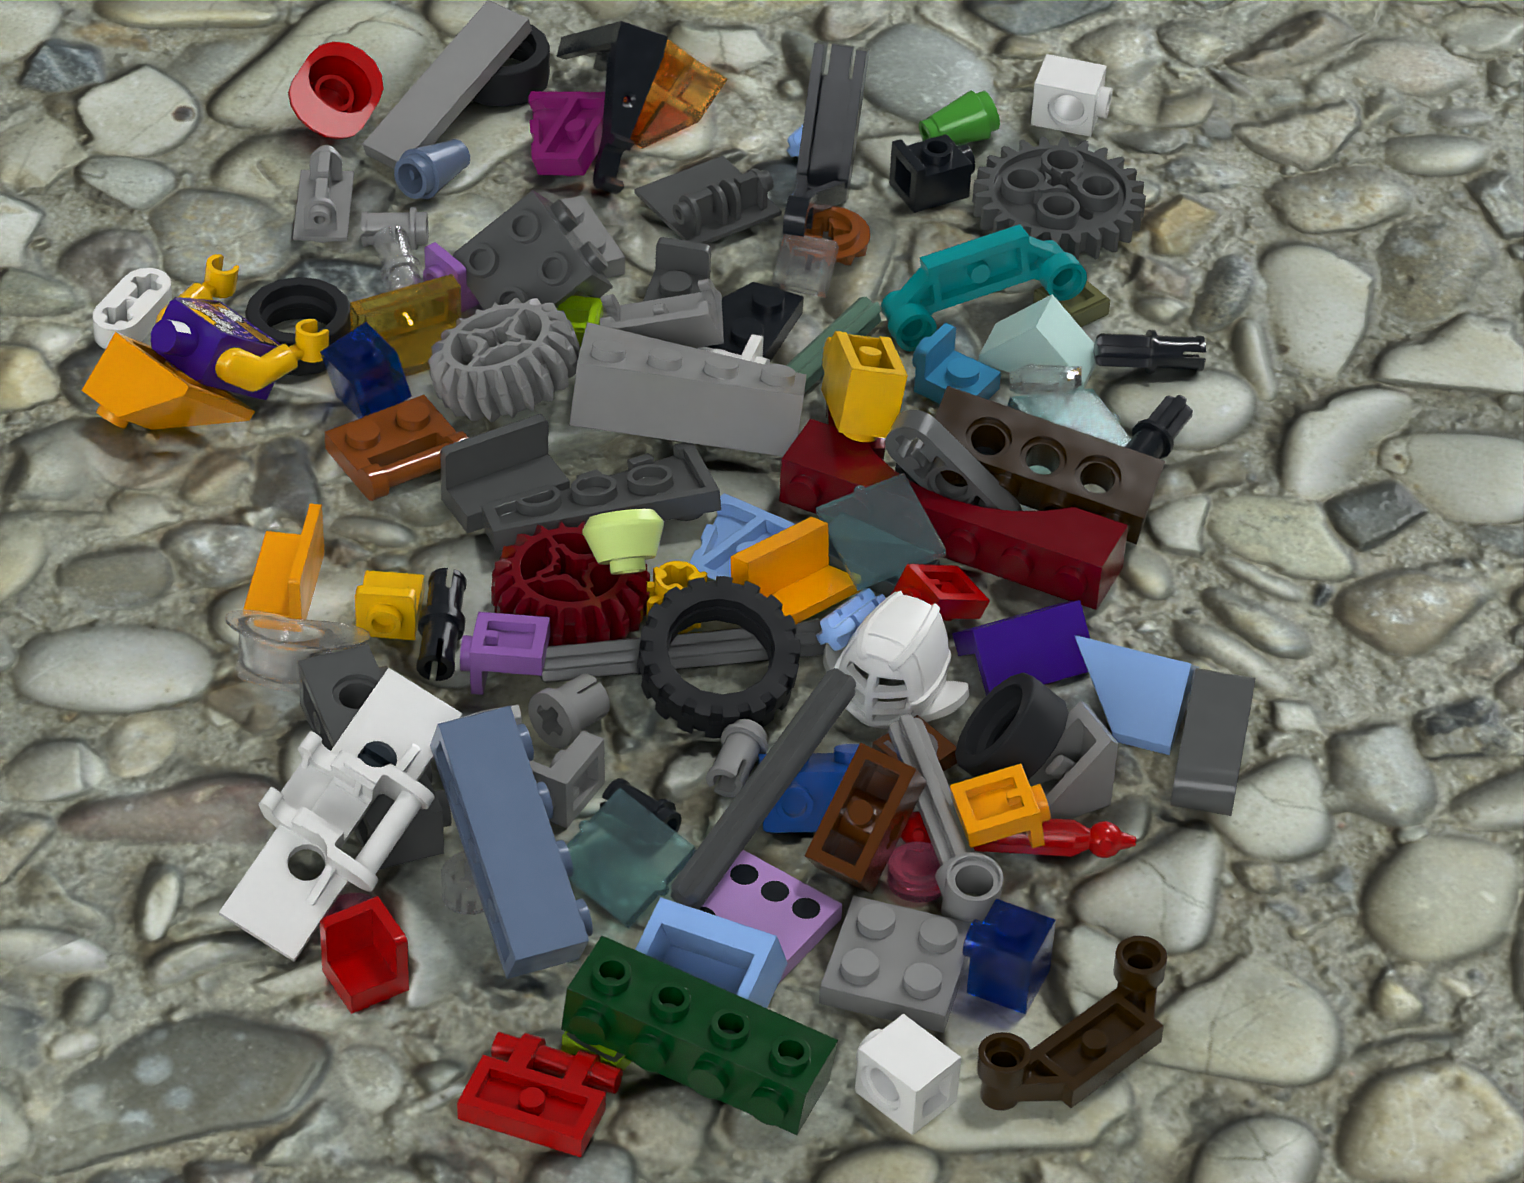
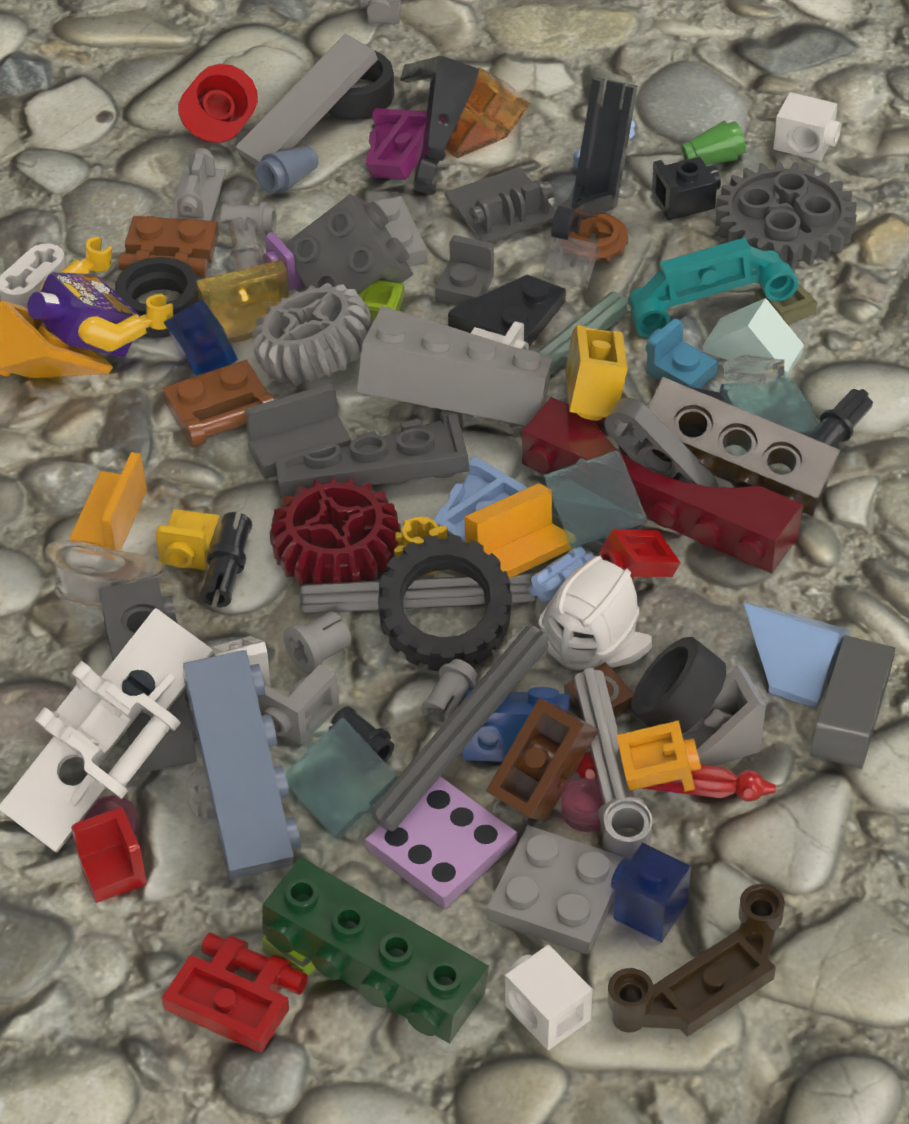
camera: 10 degrees right, 5 degrees up
medium lavender bracket [460,612,550,695] -> none
yellowish green cone [582,509,664,575] -> none
light grey hinge [600,279,724,348] -> none
light blue panel [635,897,788,1008] -> none
dark purple panel [952,600,1090,696] -> none
black axle [1094,330,1206,374] -> none
none -> dark orange plate [119,216,219,276]

